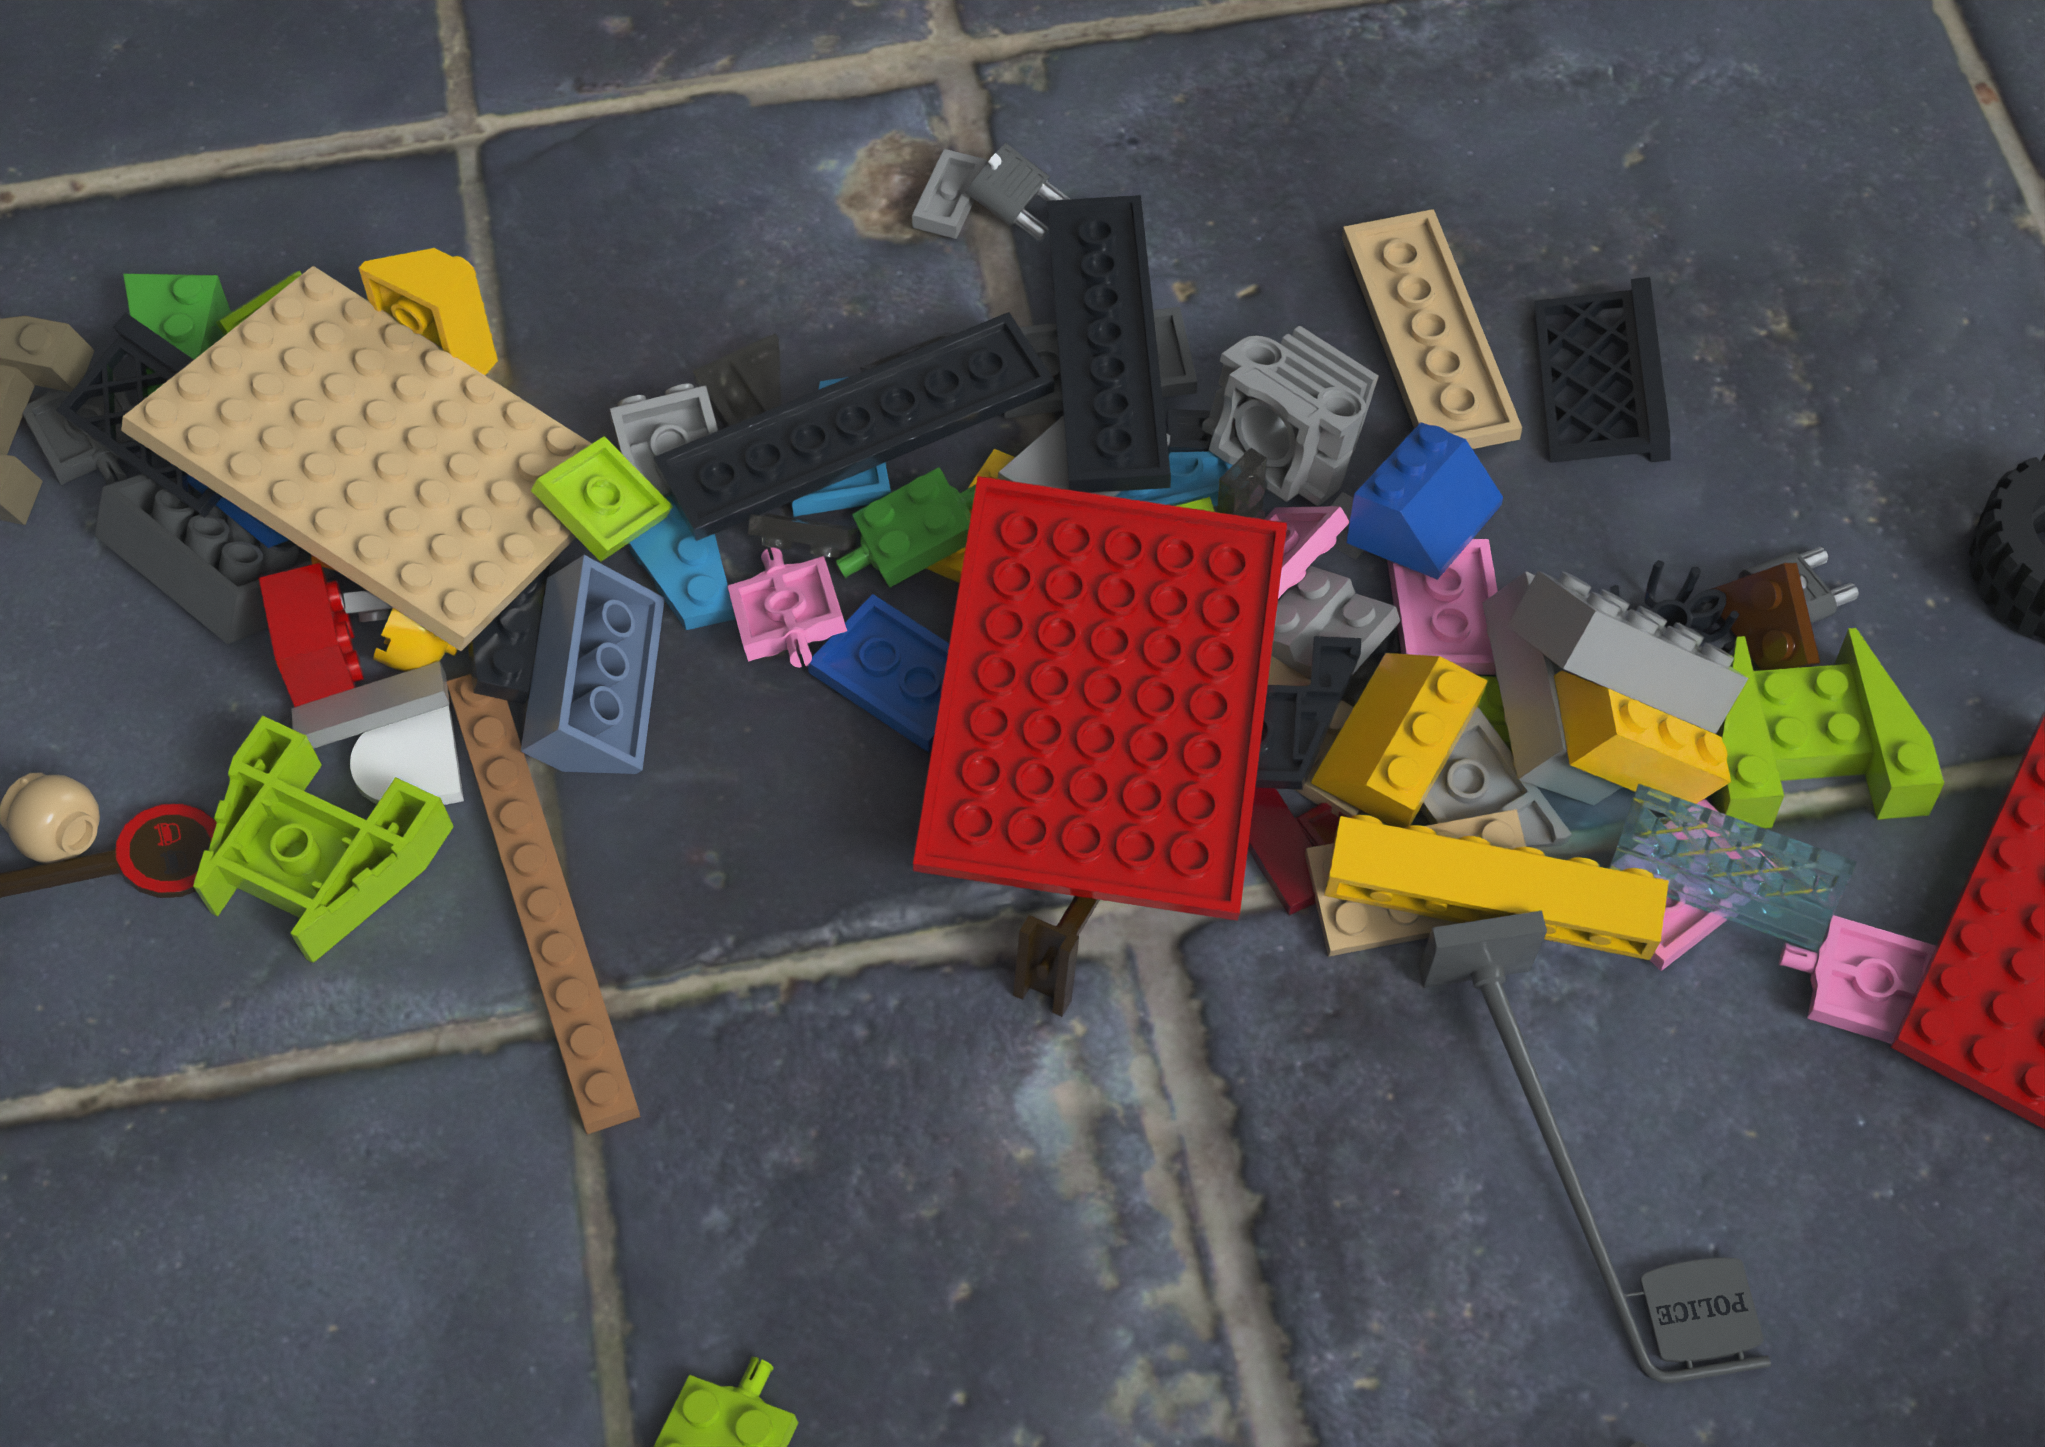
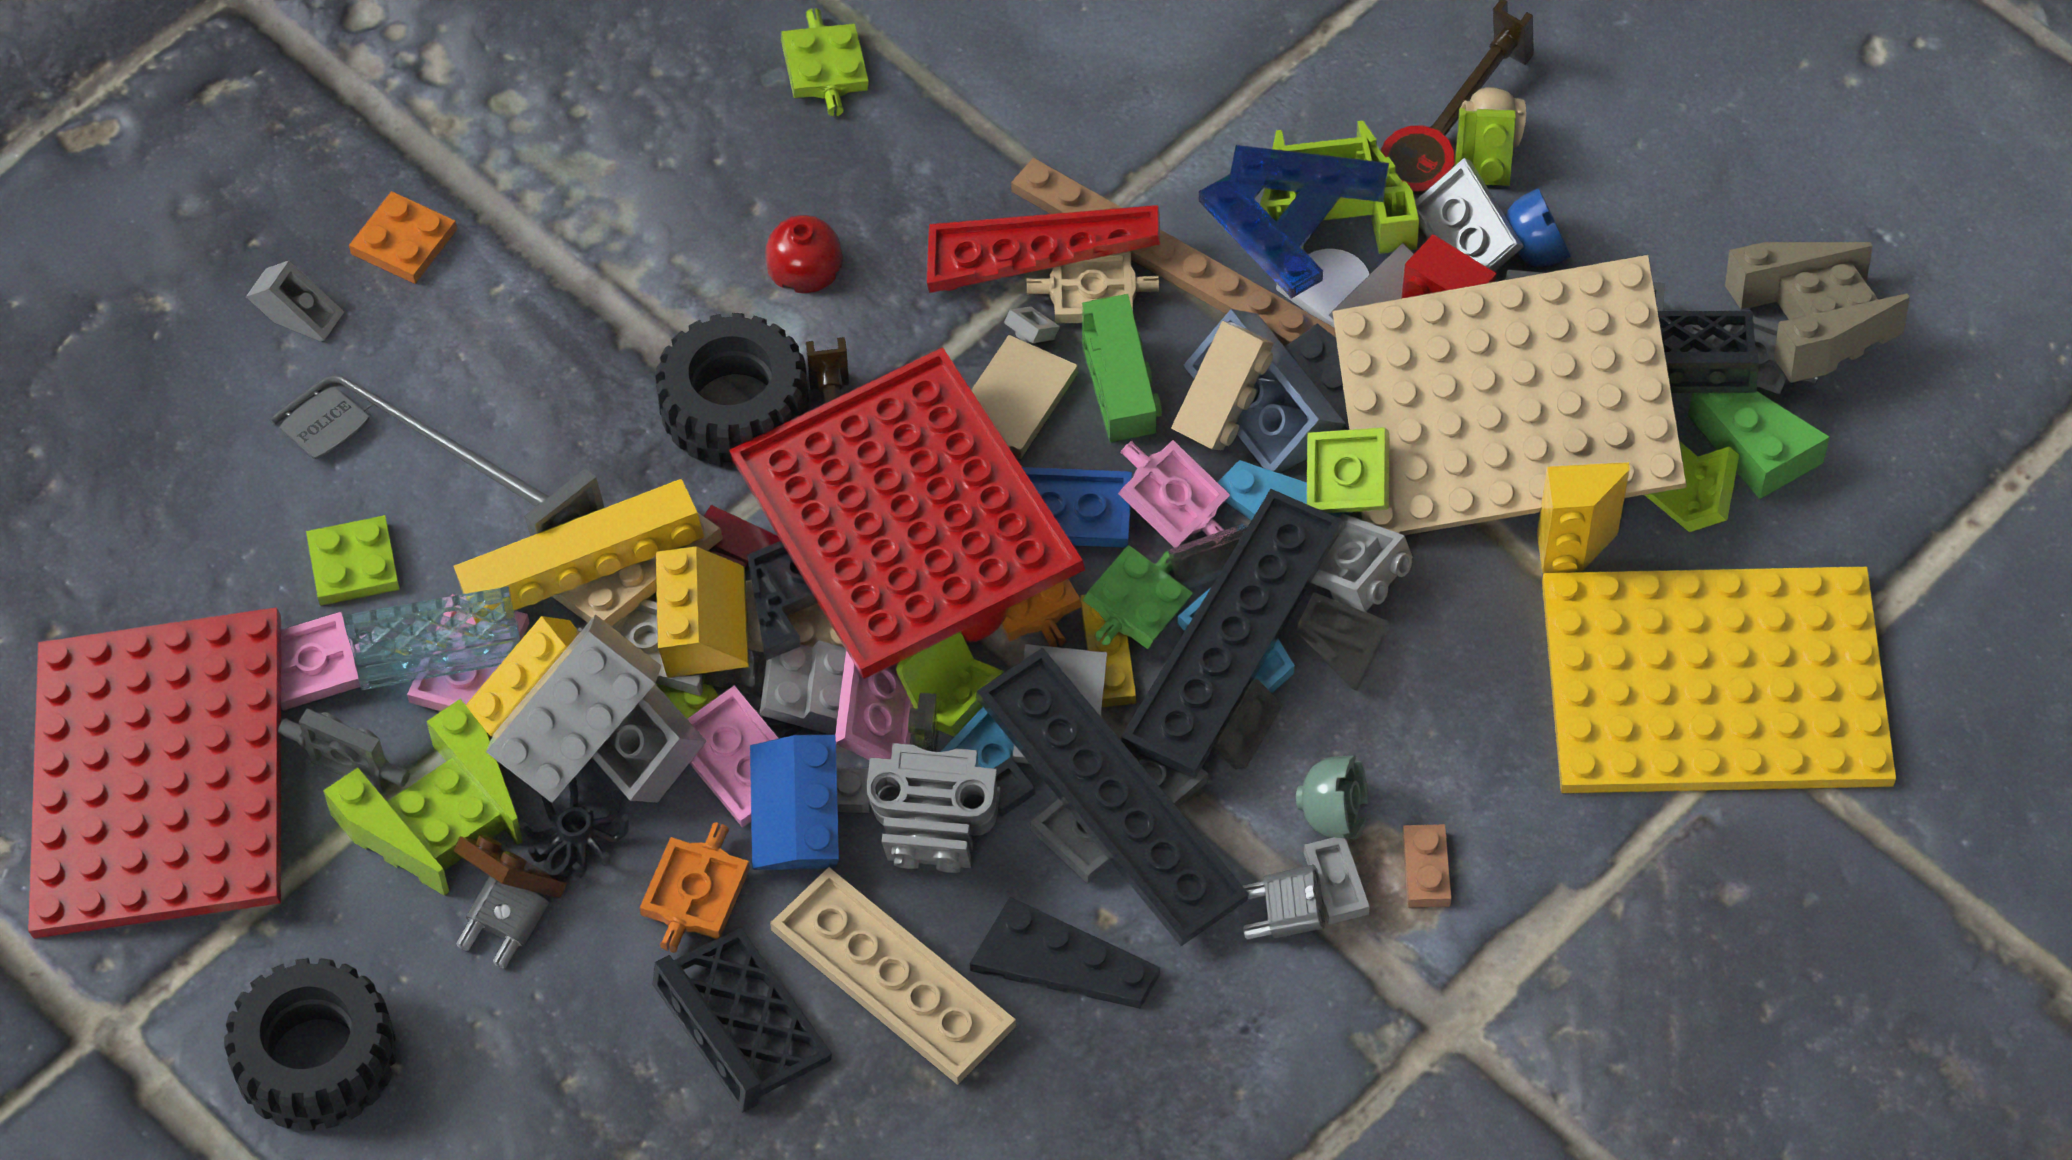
camera: 145 degrees right, 0 degrees up
none -> dark grey plate [278,709,410,793]
none -> lime plate [306,515,400,606]
none -> orange plate [639,822,750,953]
none -> black tyre [655,313,809,467]
none -> red cylinder [765,215,843,294]
none -> red wing [927,205,1160,293]
none -> black wing [970,897,1160,1009]
none -> tan tile [971,335,1078,459]
none -> light grey plate [1004,307,1060,344]
none -> tan plate [1027,251,1159,323]
none -> bright green wedge [1082,294,1162,442]
none -> tan brick [1171,321,1274,450]
none -> clear blue plate [1199,145,1389,299]
none -> sand green cylinder [1296,756,1368,840]
none -> nougat plate [1402,824,1451,908]
none -> light grey tile [1415,158,1524,272]
none -> lime plate [1455,108,1516,186]
none -> blue cylinder [1506,188,1571,267]
none -> yellow plate [1542,567,1896,793]

